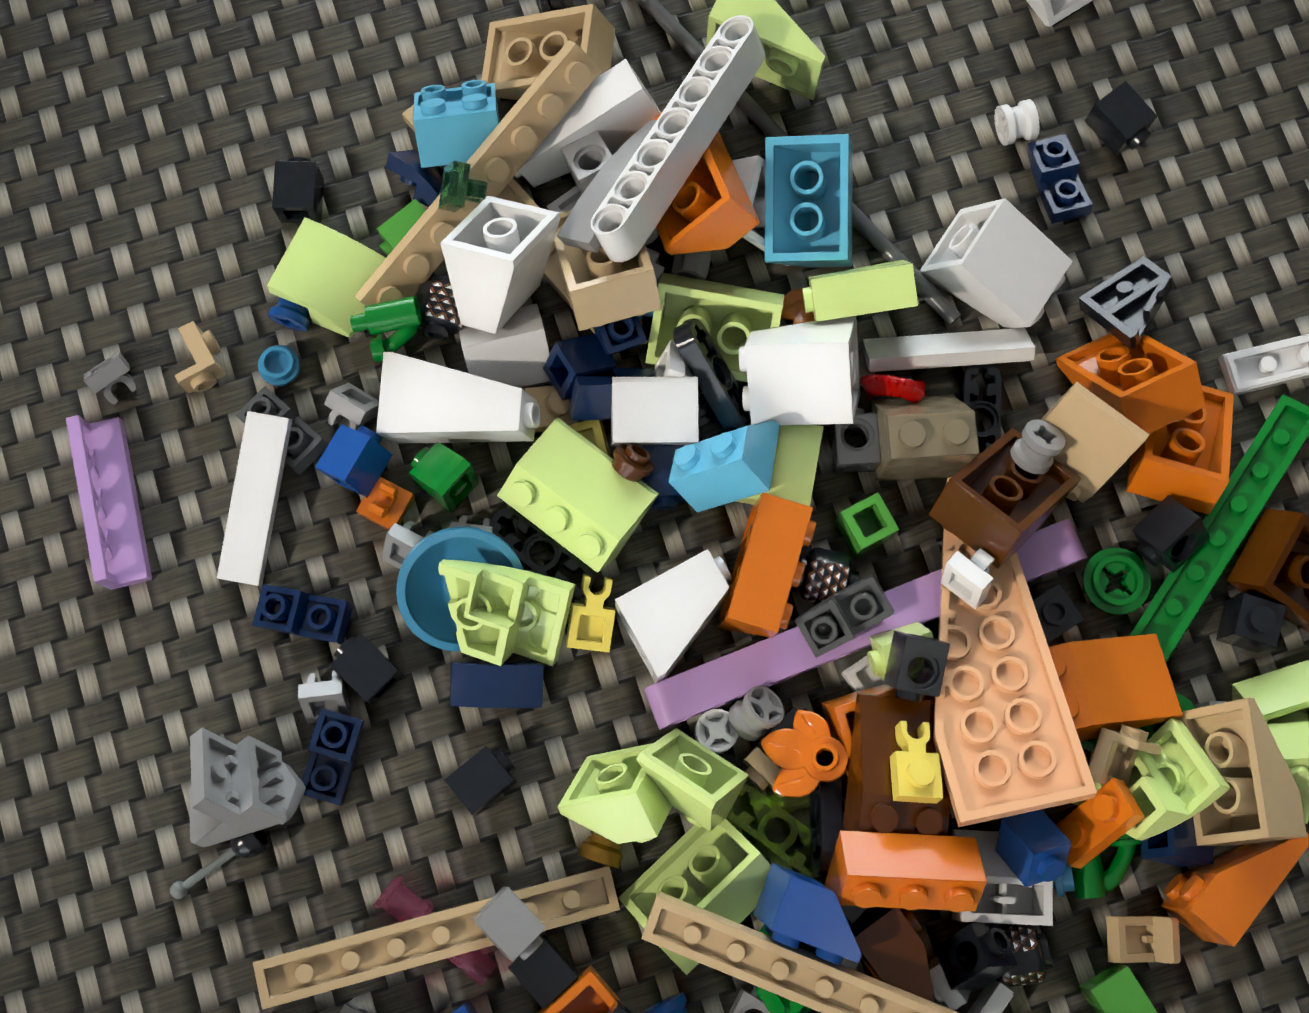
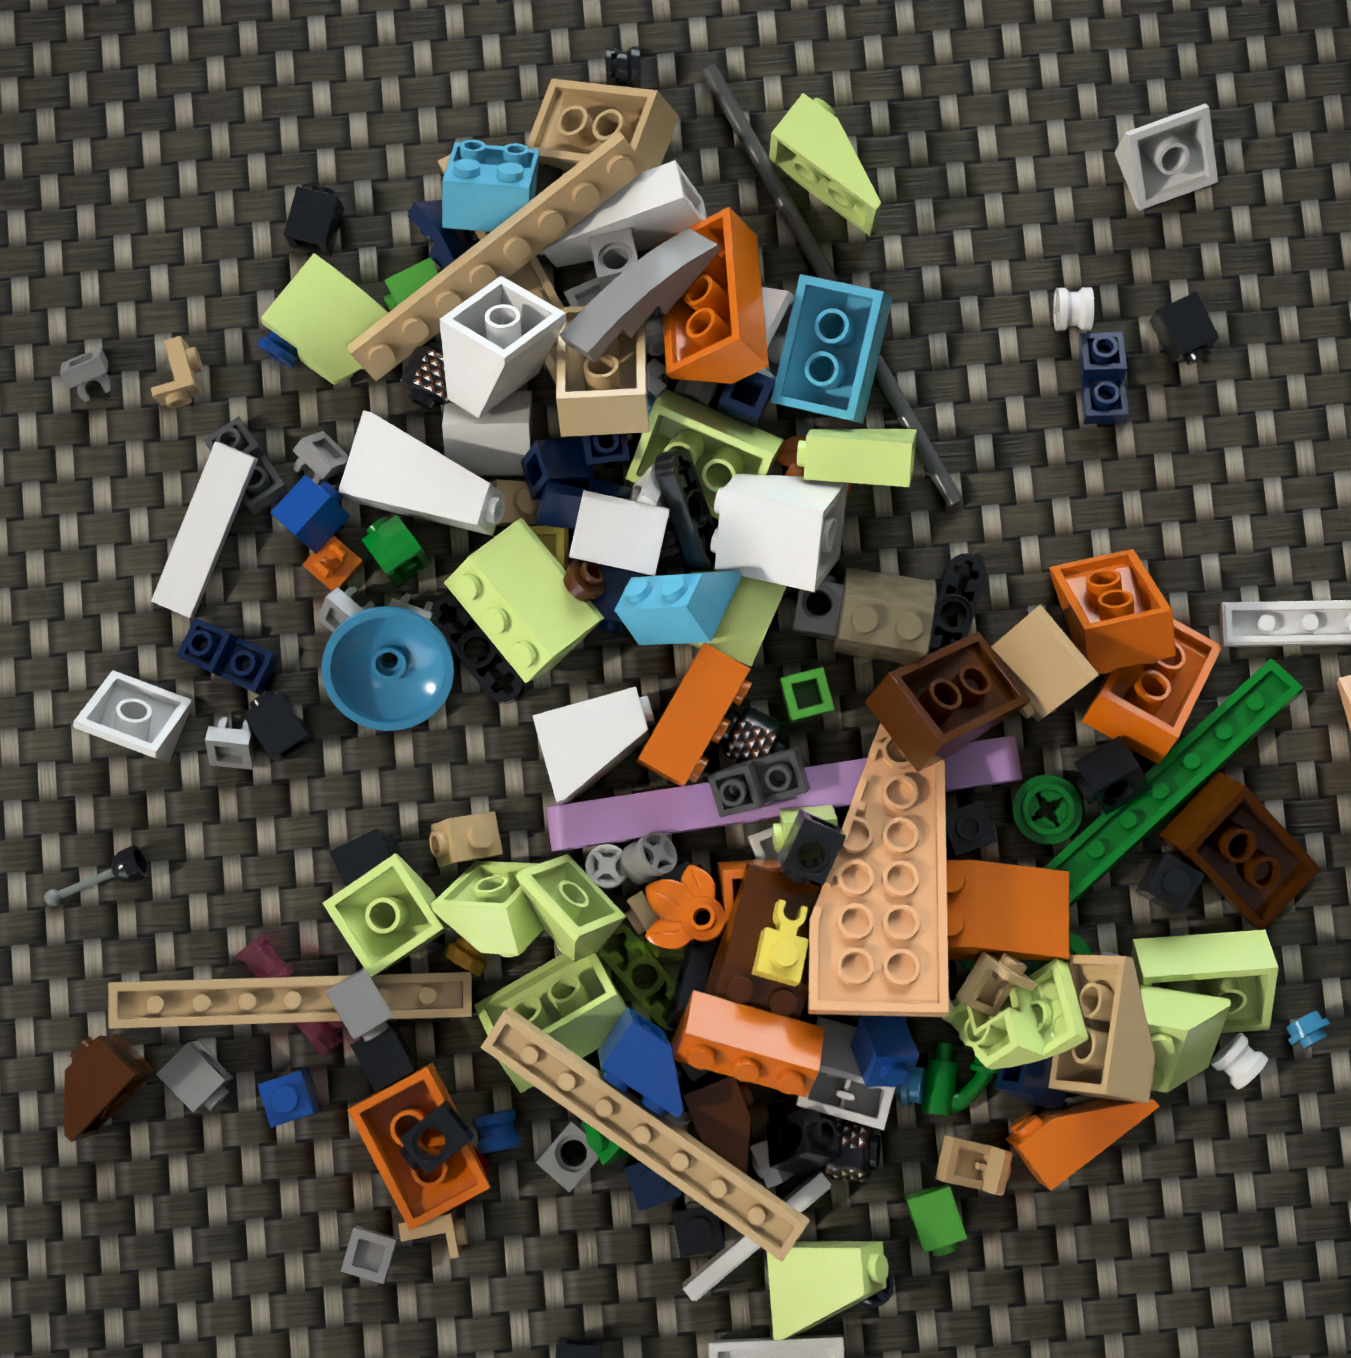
camera: 20 degrees right, 5 degrees up
lavender fence [66,415,152,590] -> none
light grey piece [189,728,306,847] -> none
dark azure plate [258,345,301,386] -> none
dark blue slope [302,708,364,806] -> none
green plant [350,295,422,363] -> none
clear green tile [438,161,488,212] -> none
yellowish green slope [438,559,575,666] -> none
dark blue slope [450,661,544,708] -> none
light yellow plate [565,574,616,652] -> none
white beam [591,15,765,262] -> none
red piece [859,374,925,403] -> none
white tile [862,328,1035,372] -> none
white slope [920,198,1073,329] -> none
white tile [940,548,995,609] -> none
light grey wheel [1010,419,1066,474] -> none
orange plate [1056,778,1145,869] -> none
black wing [1079,256,1172,350] -> none
none -> white slope [73,670,193,763]
none -> yellowish green slope [323,853,451,978]
none -> tan bracket [429,811,503,867]
none -> dark blue brick [717,372,776,428]

